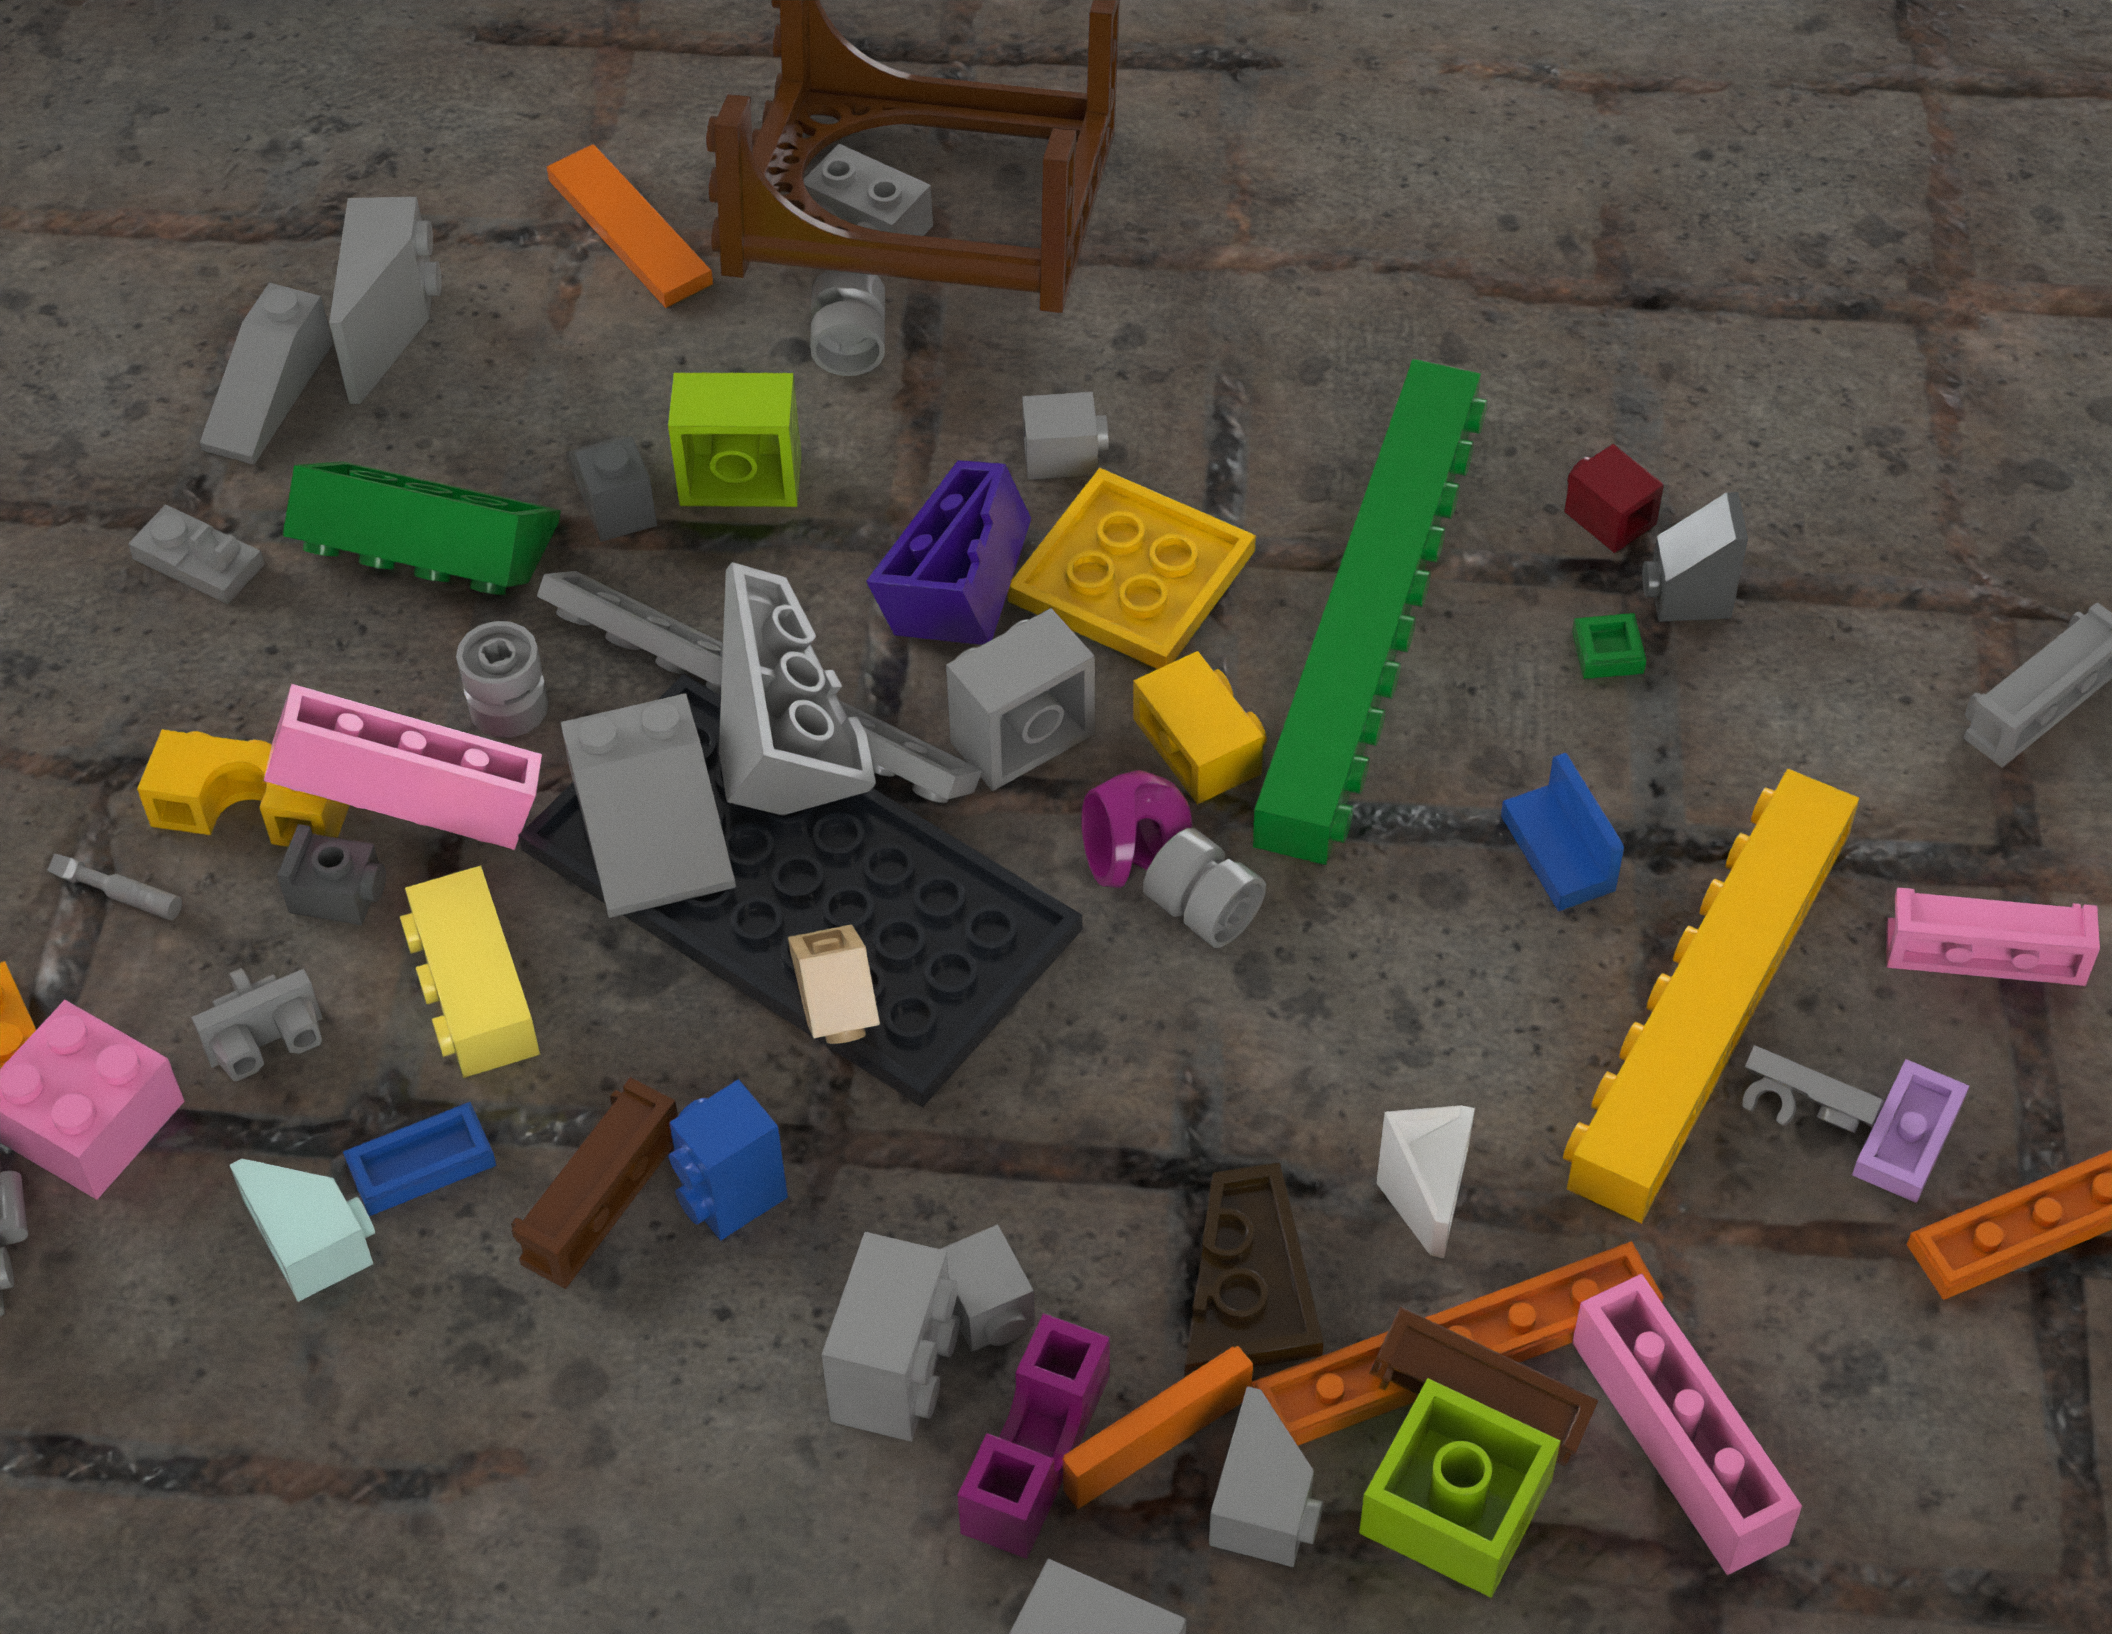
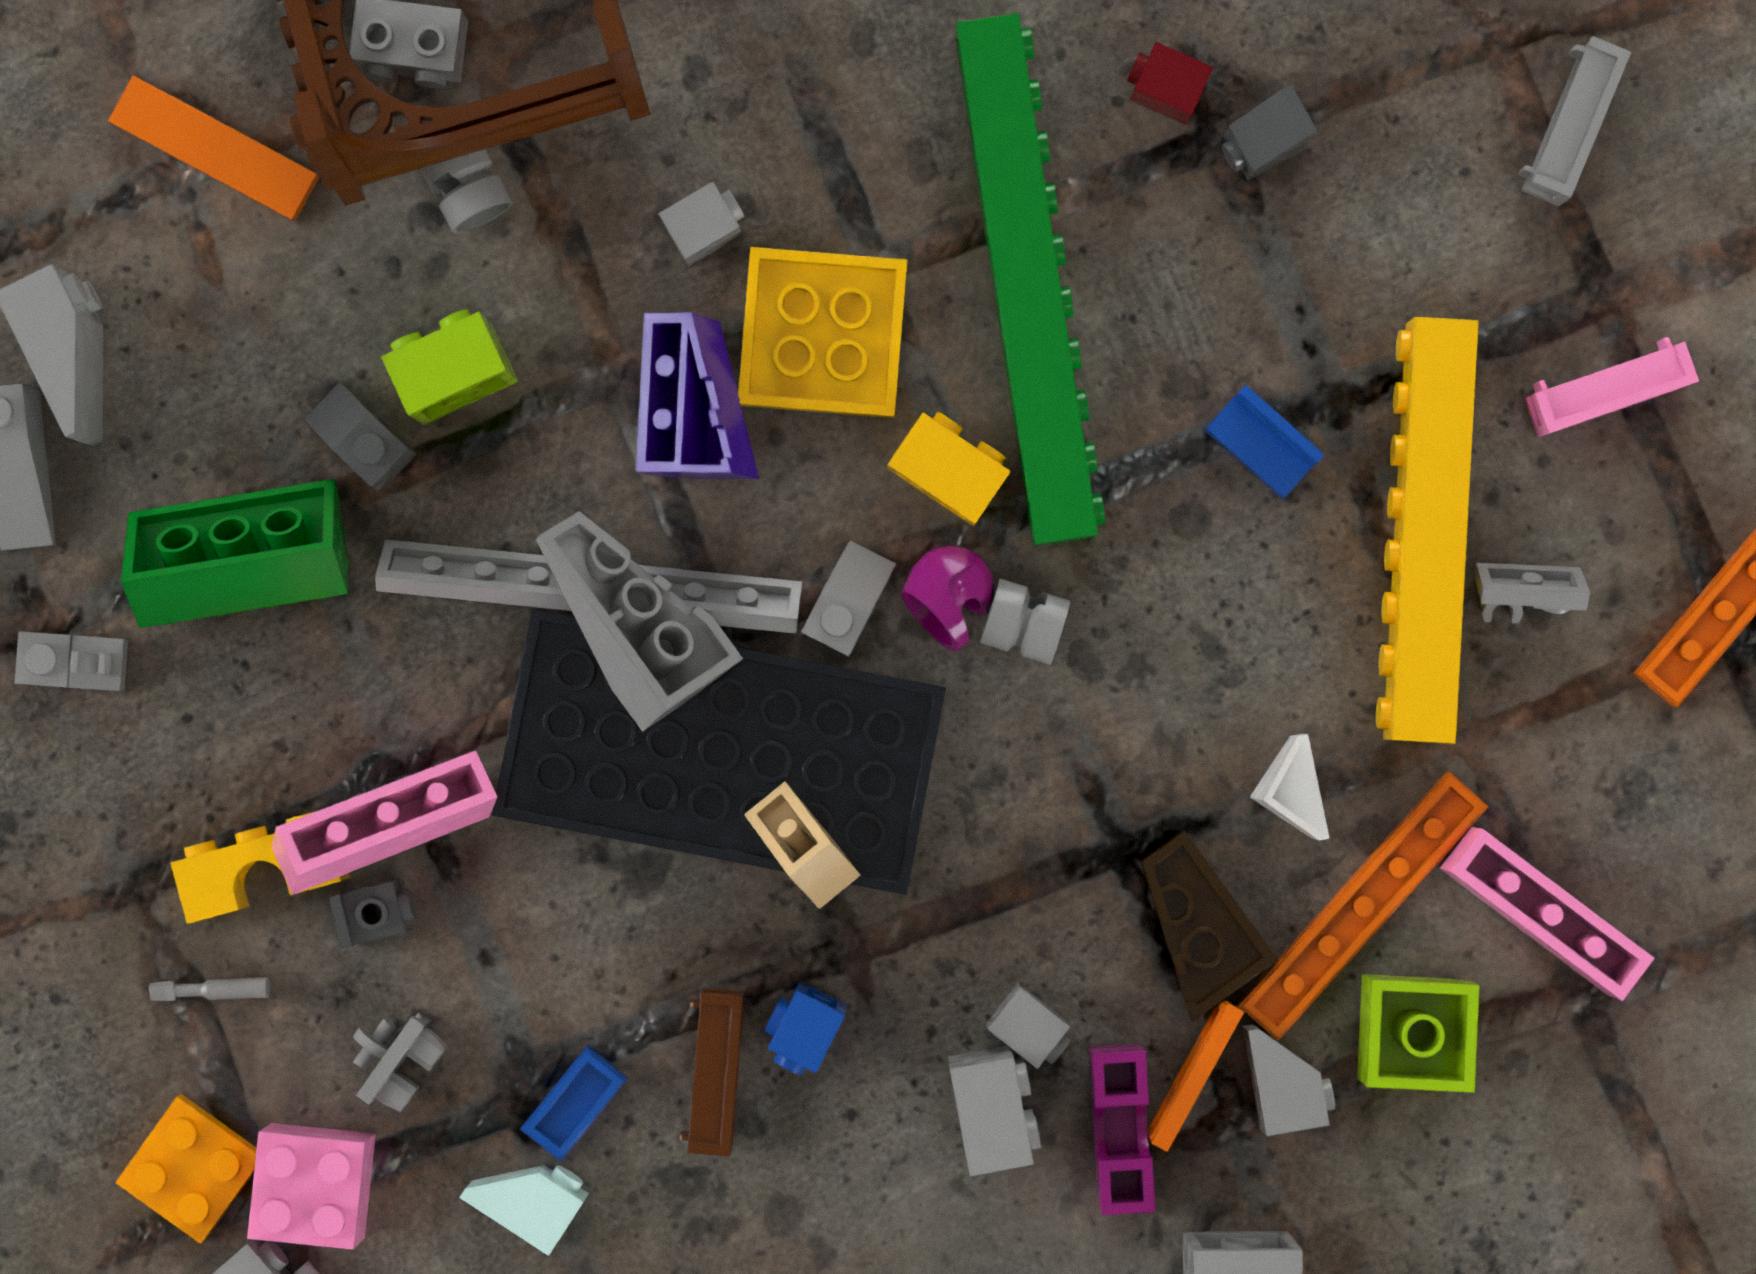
camera: 25 degrees left, 35 degrees up
light yellow brick [400,865,540,1078] -> none
light grey wheel [456,621,549,738] -> none
light grey slope [561,693,736,918] -> none
light grey brick [946,608,1095,791] -> none
reddish brown container [1369,1307,1599,1466] -> none
green tile [1572,613,1647,679] -> none
lavender plate [1852,1059,1969,1203] -> none
none -> light grey slope [801,541,896,657]

